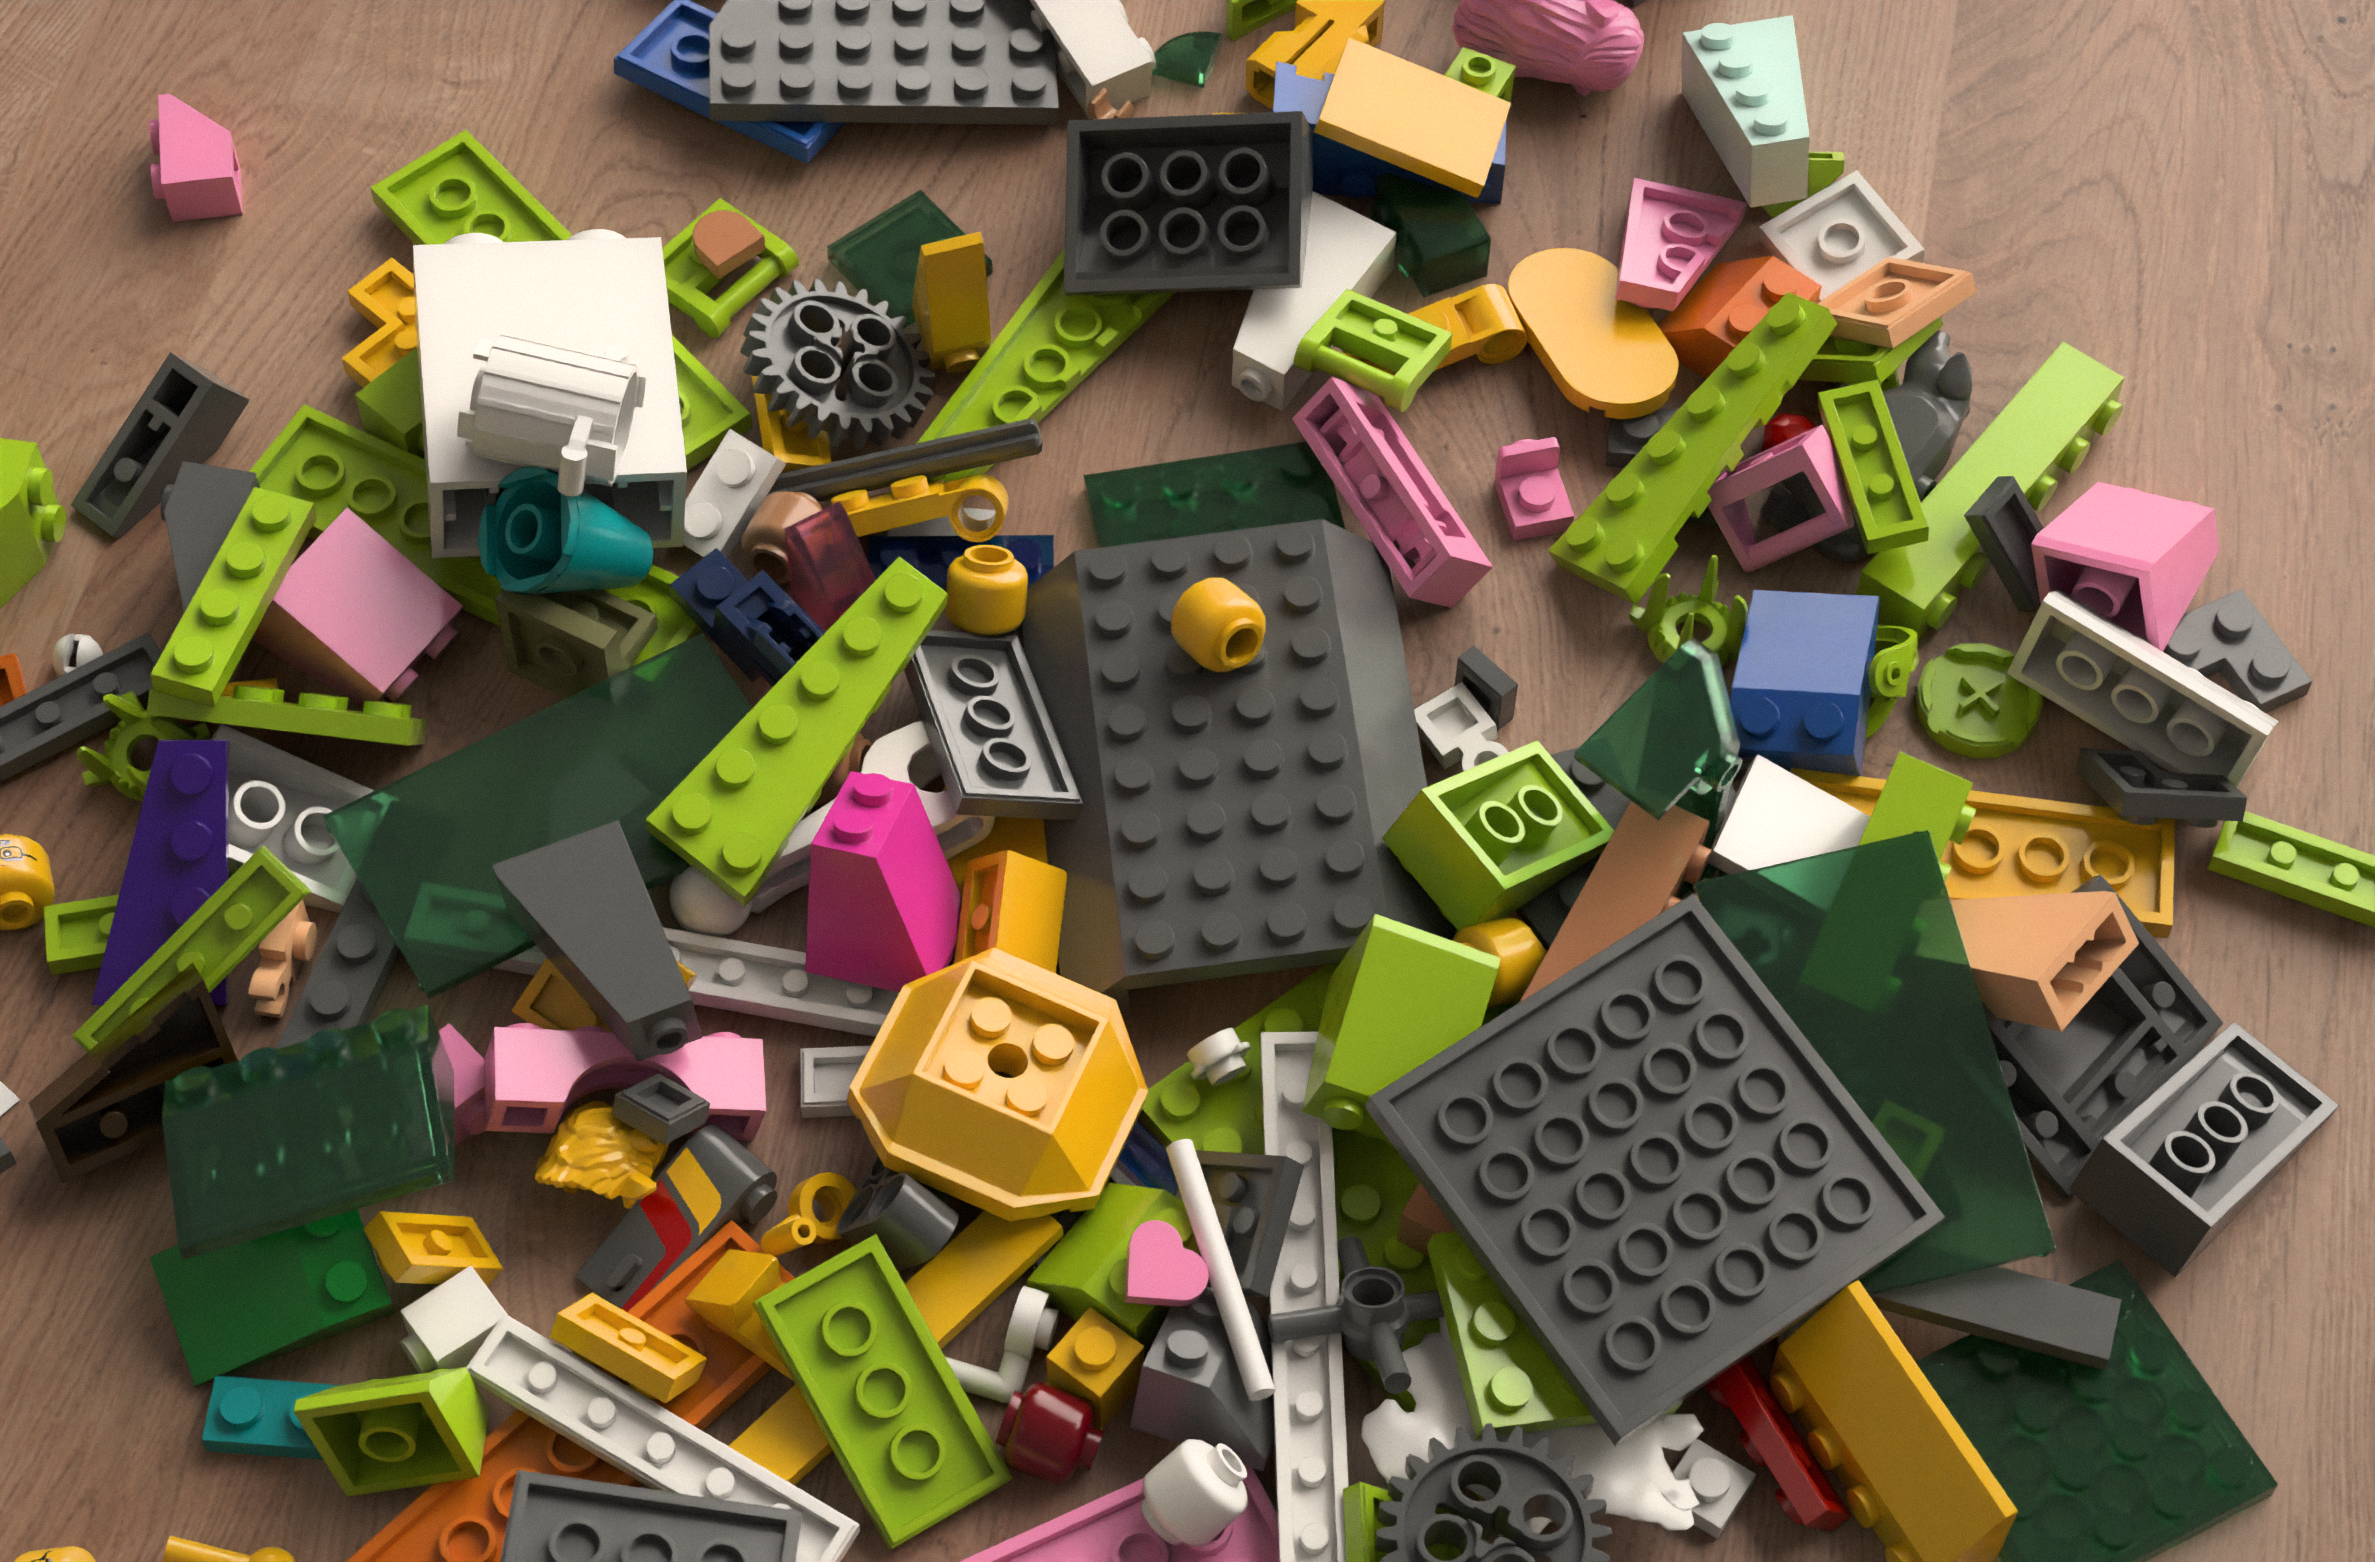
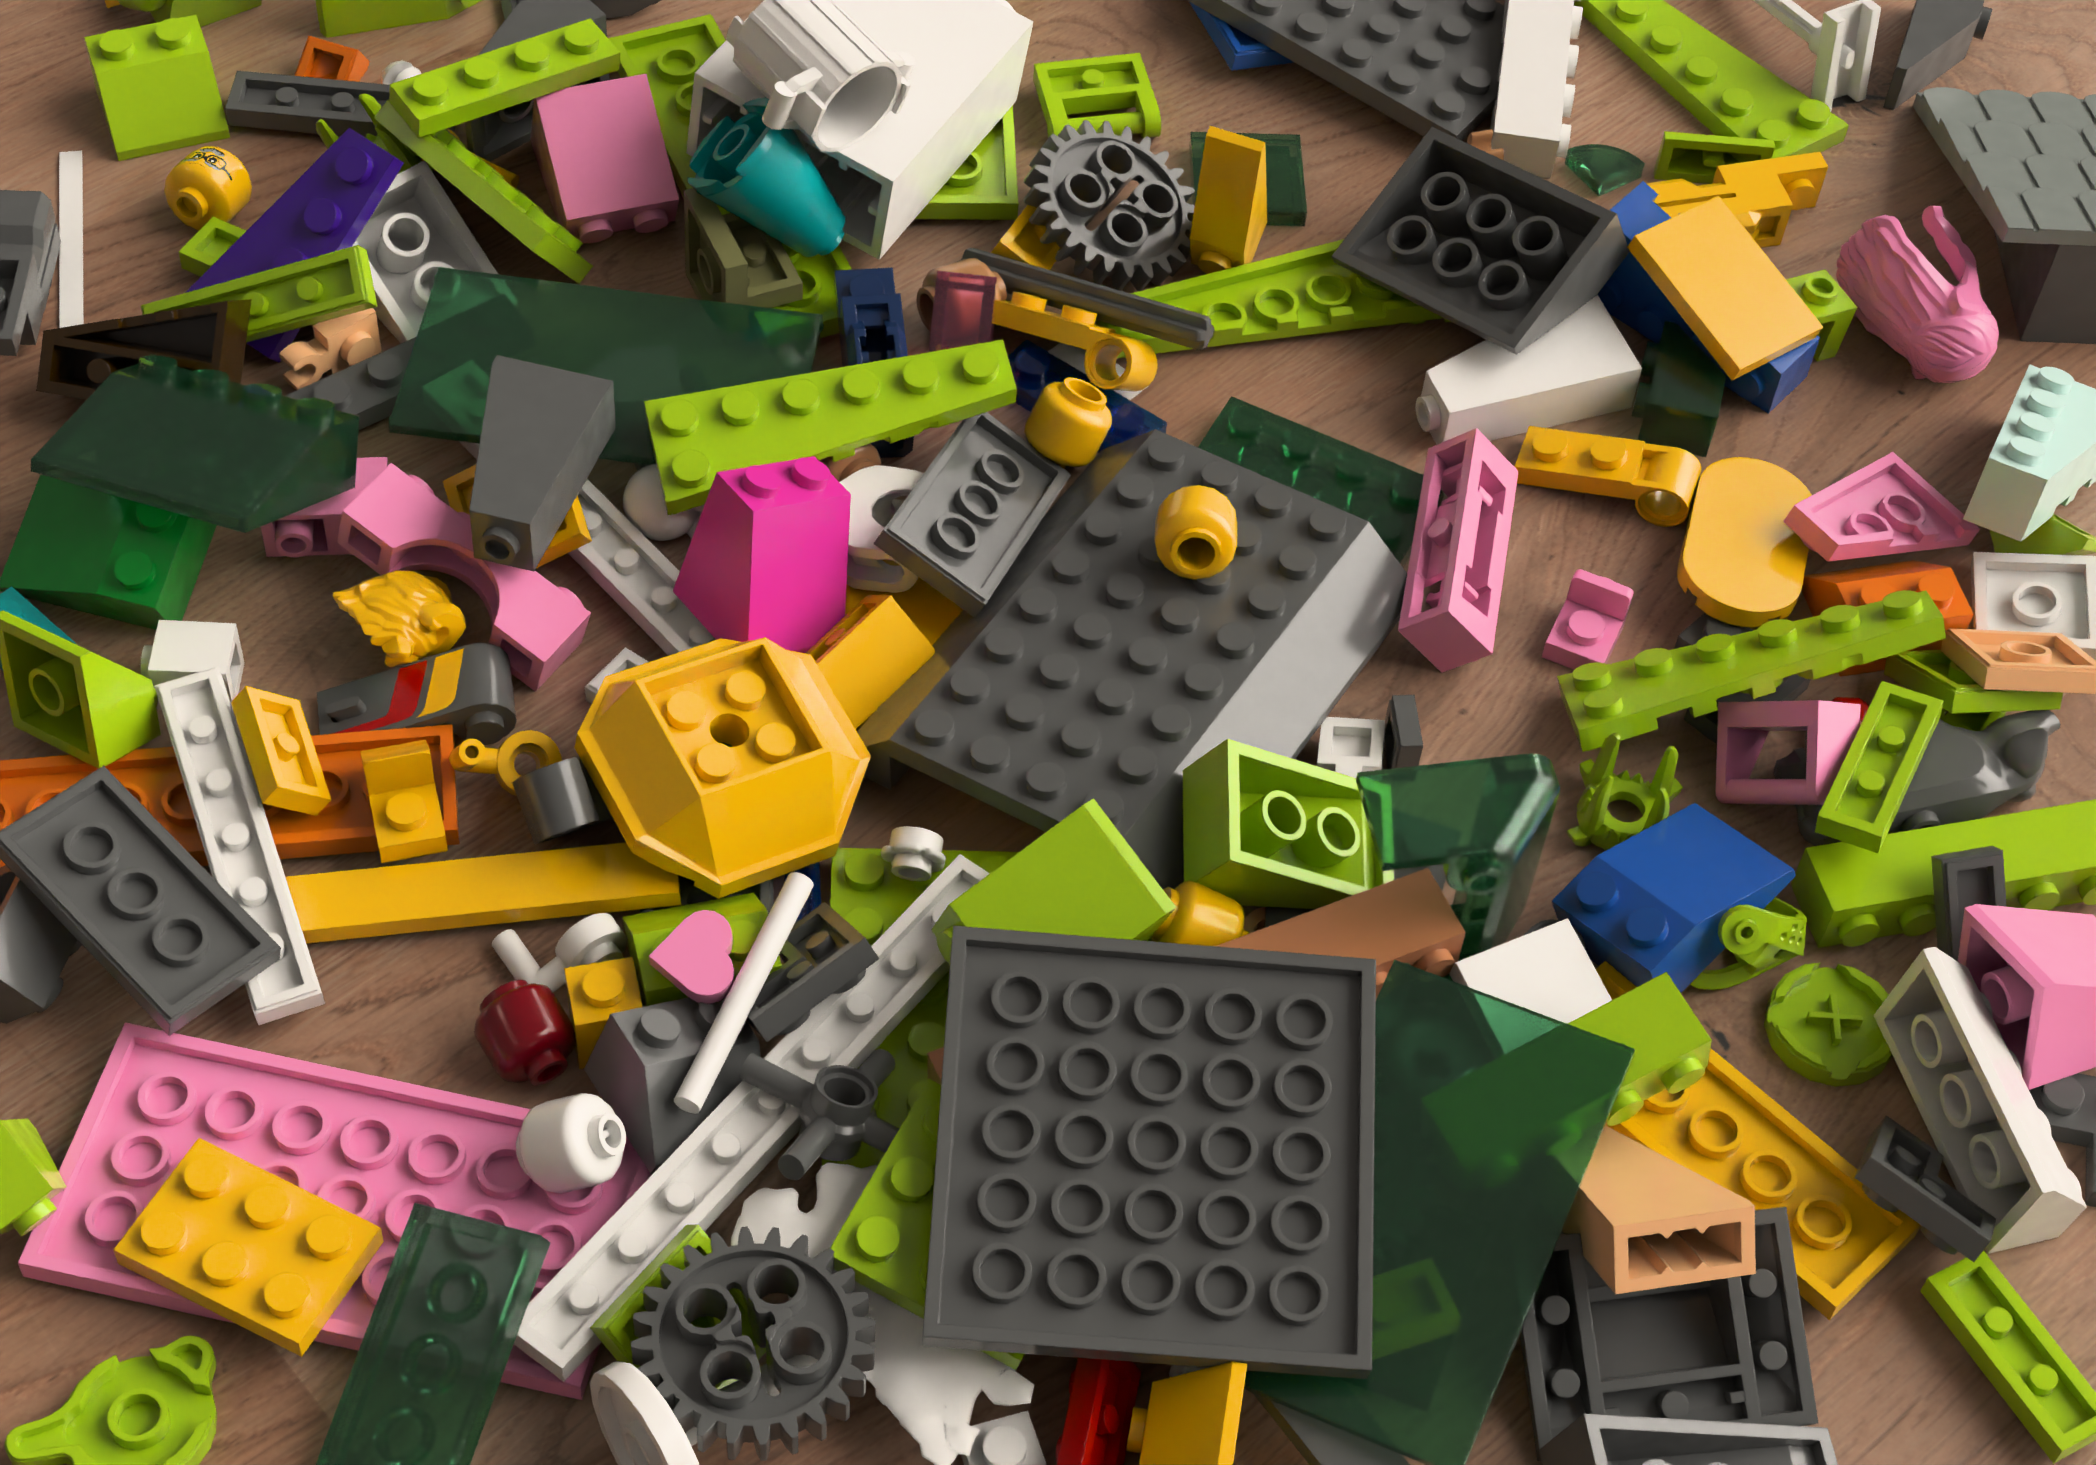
camera: 35 degrees right, 5 degrees down
yellow plate [363,1211,504,1286] -> none
dark grey tile [611,1073,711,1145] -> none
white plate [683,429,786,559] -> none
nougat tile [693,210,766,279] -> none
lime tile [752,1234,1013,1551] -> none
lime plate [1294,289,1453,412] -> none

